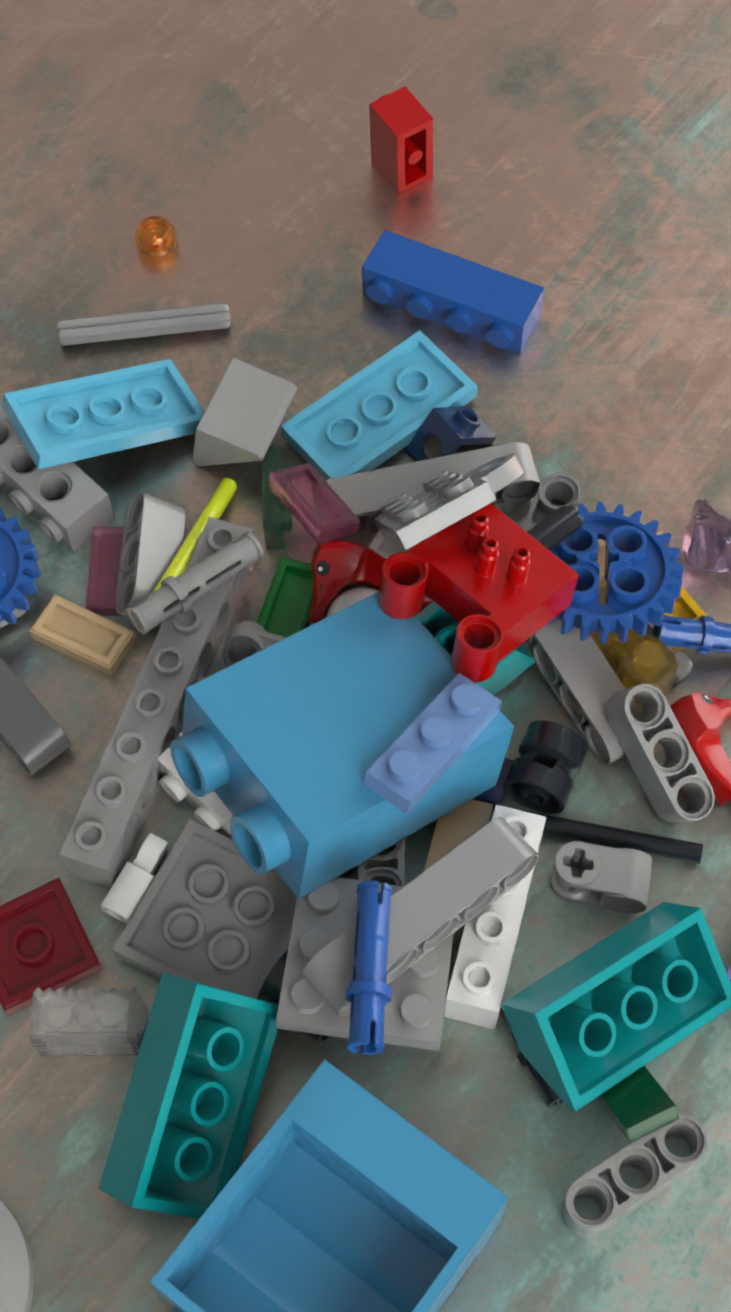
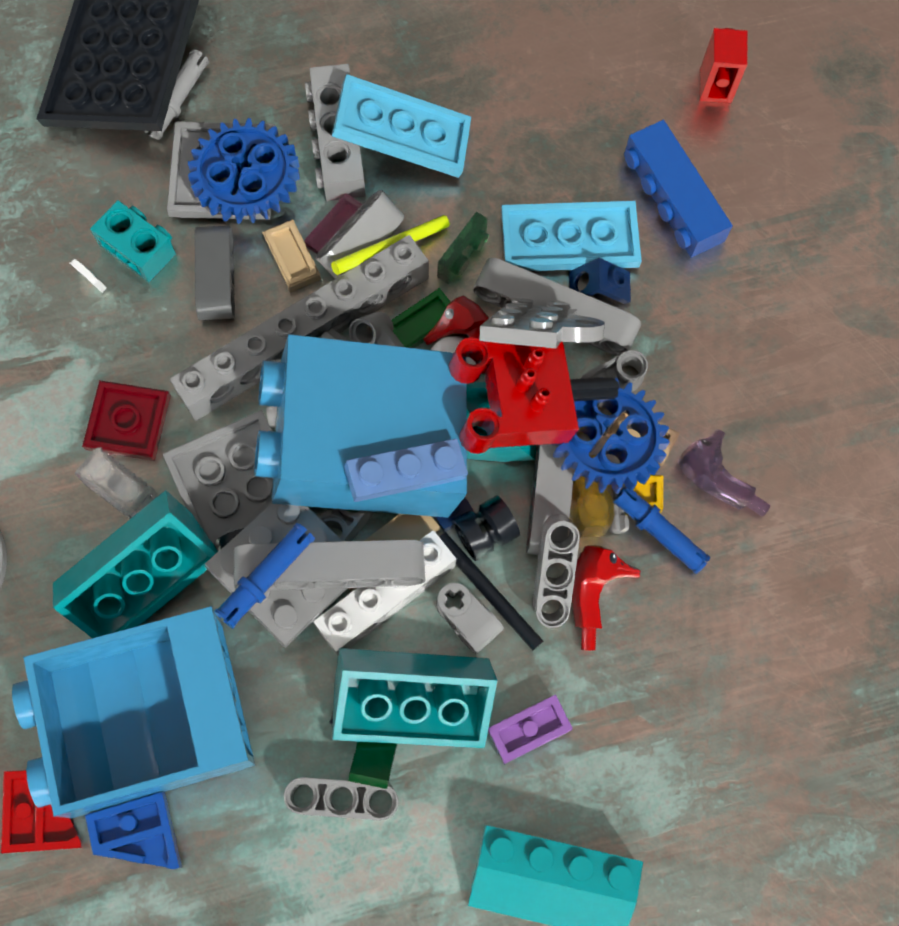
camera: 30 degrees right, 10 degrees up
light grey axle [57,302,231,346] -> none
white bar [101,833,168,925] -> none
light grey pin [127,531,264,635] -> none
clear orange plate [135,216,178,257] -> none
light grey slope [192,357,298,467] -> none
clear pink tile [268,463,360,544] -> none

